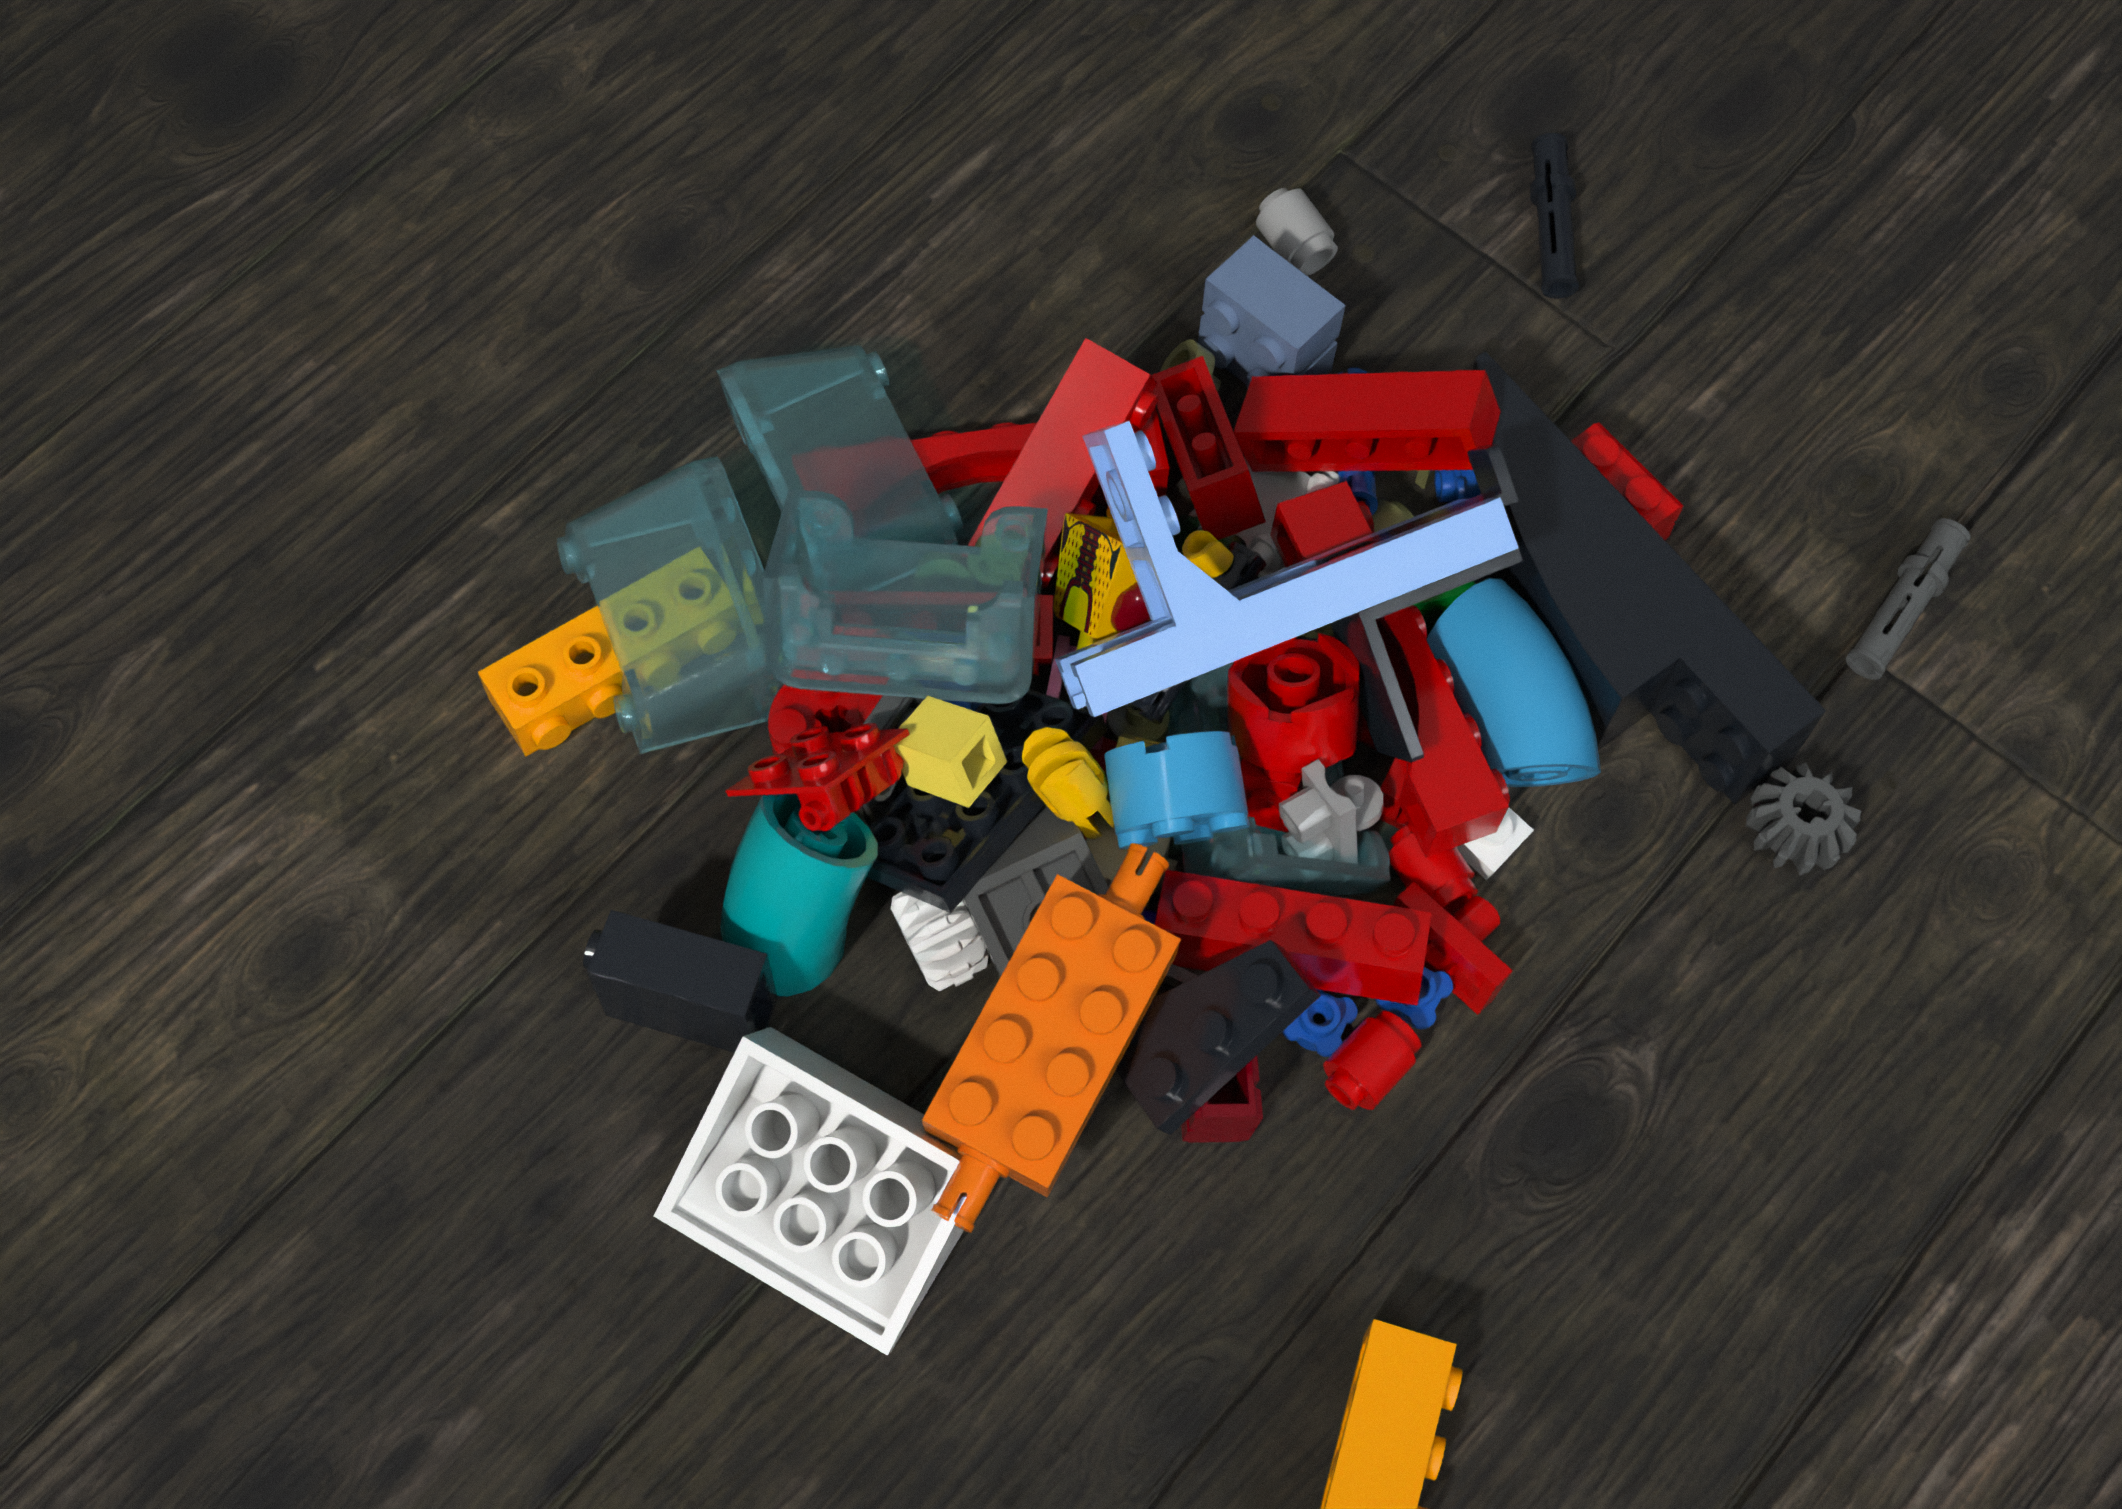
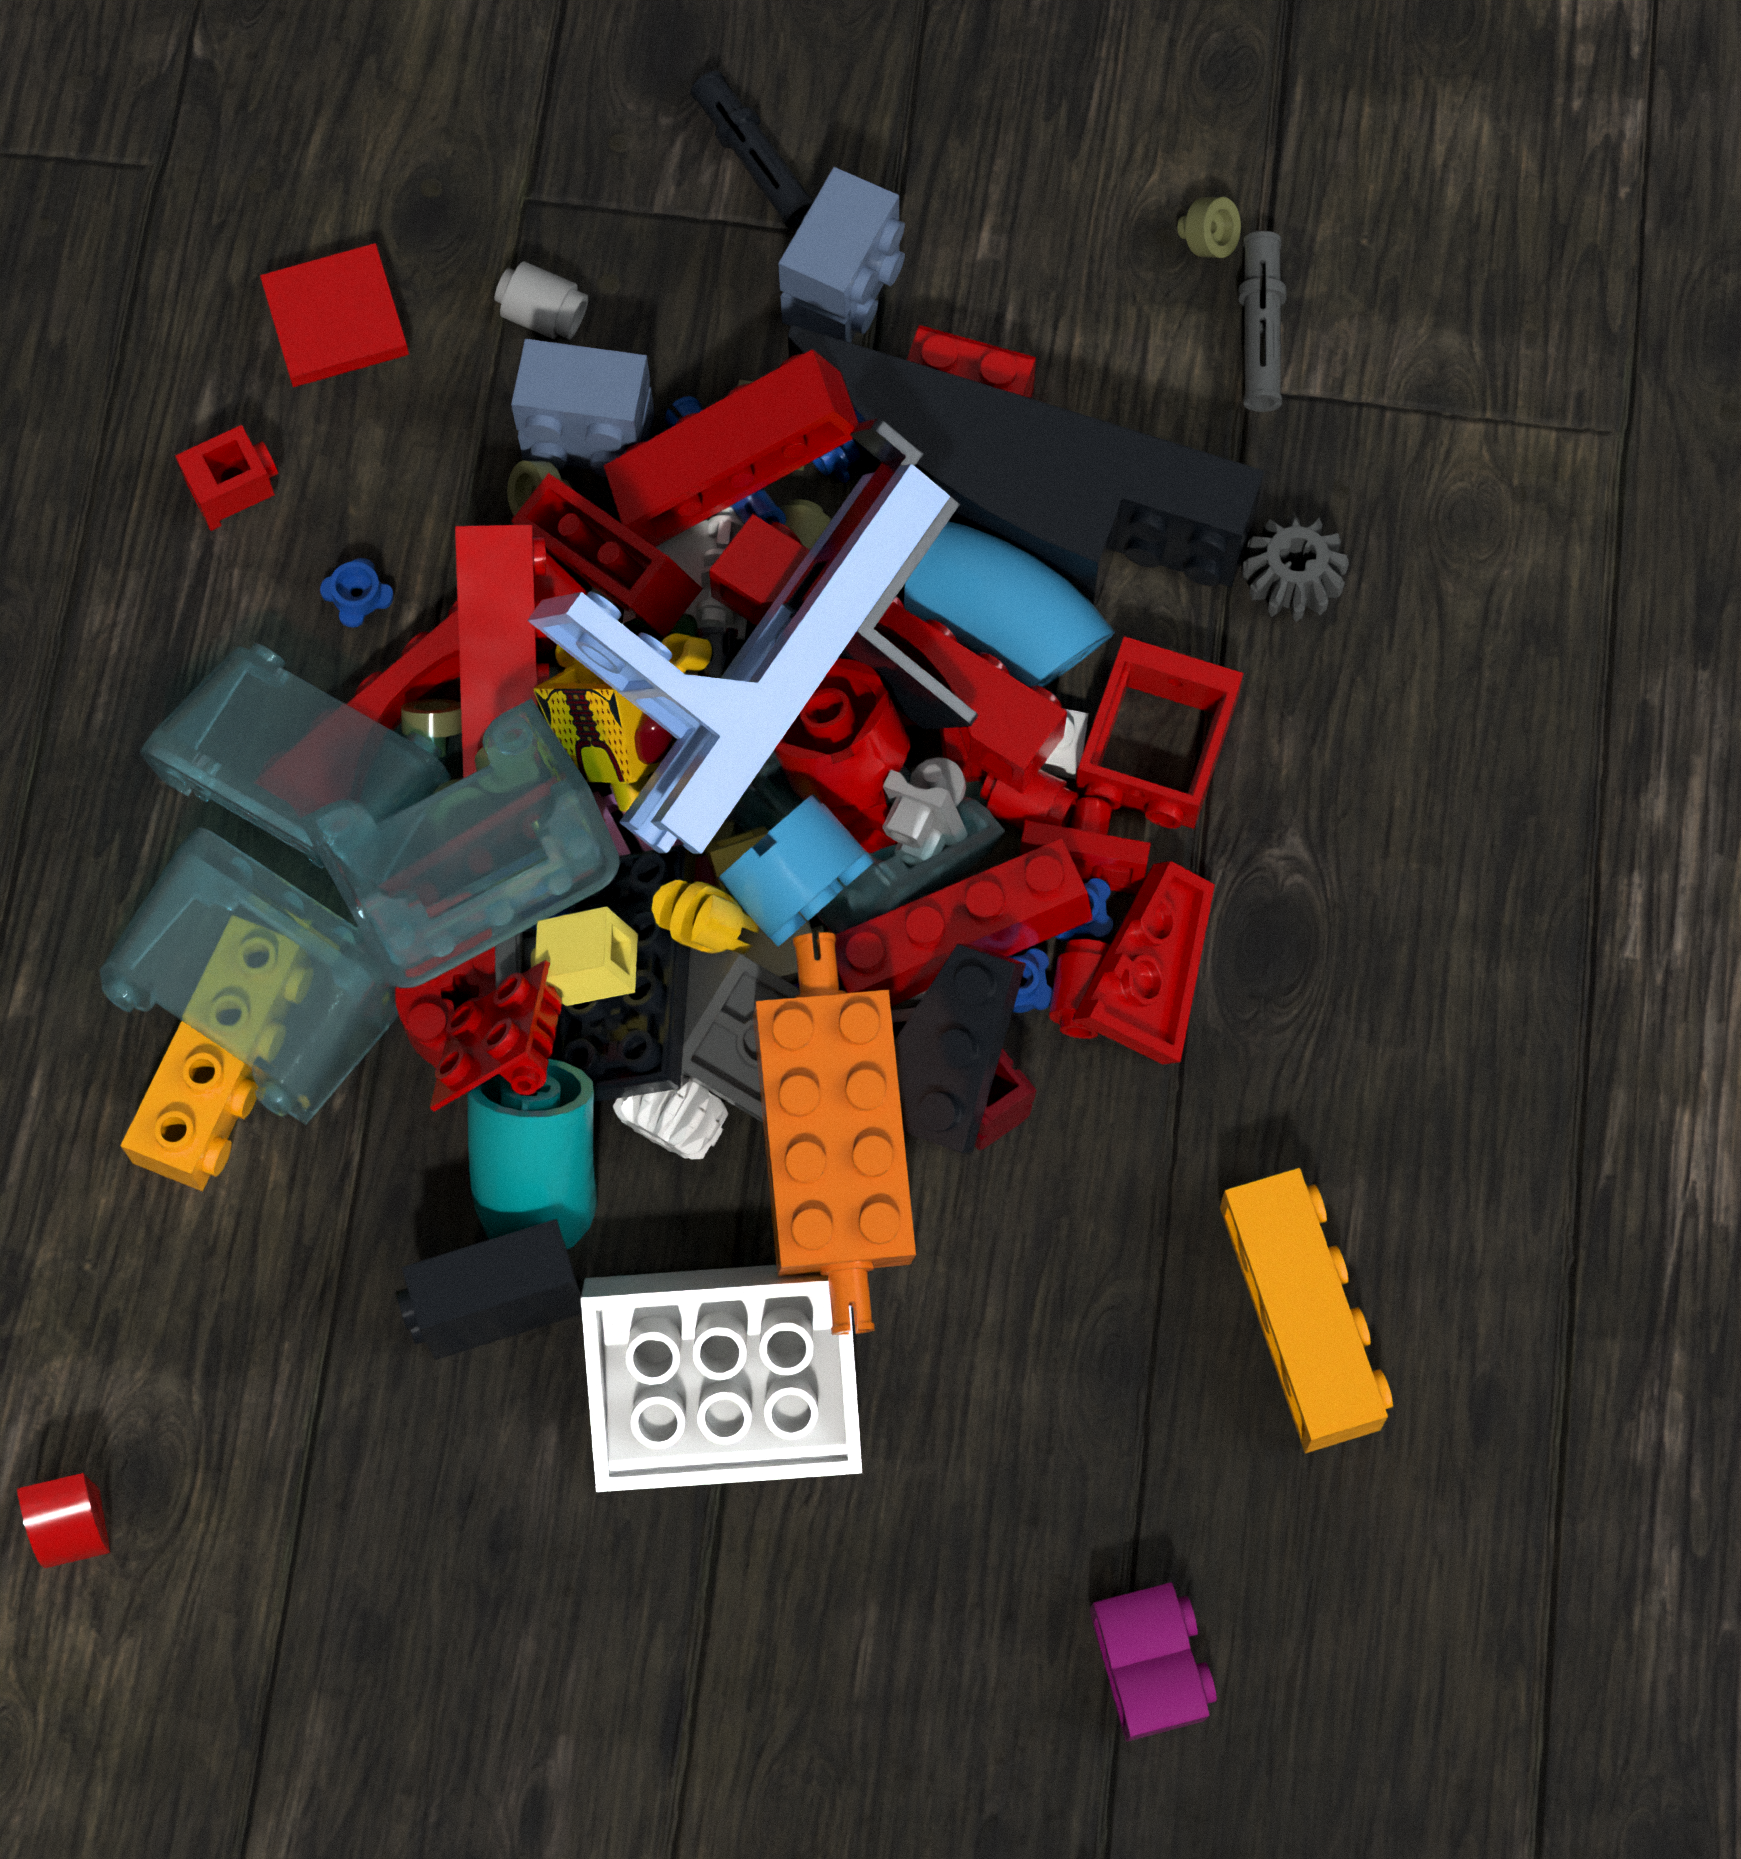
camera: 30 degrees left, 5 degrees up
none -> red brick [17,1473,110,1568]
none -> red brick [175,425,279,531]
none -> red tile [260,243,409,387]
none -> blue plate [320,558,394,628]
none -> olive tile [401,699,462,758]
none -> sand blue piece [778,167,905,343]
none -> red wing [1072,861,1215,1065]
none -> red window [1075,636,1244,829]
none -> olive tile [1177,197,1241,258]

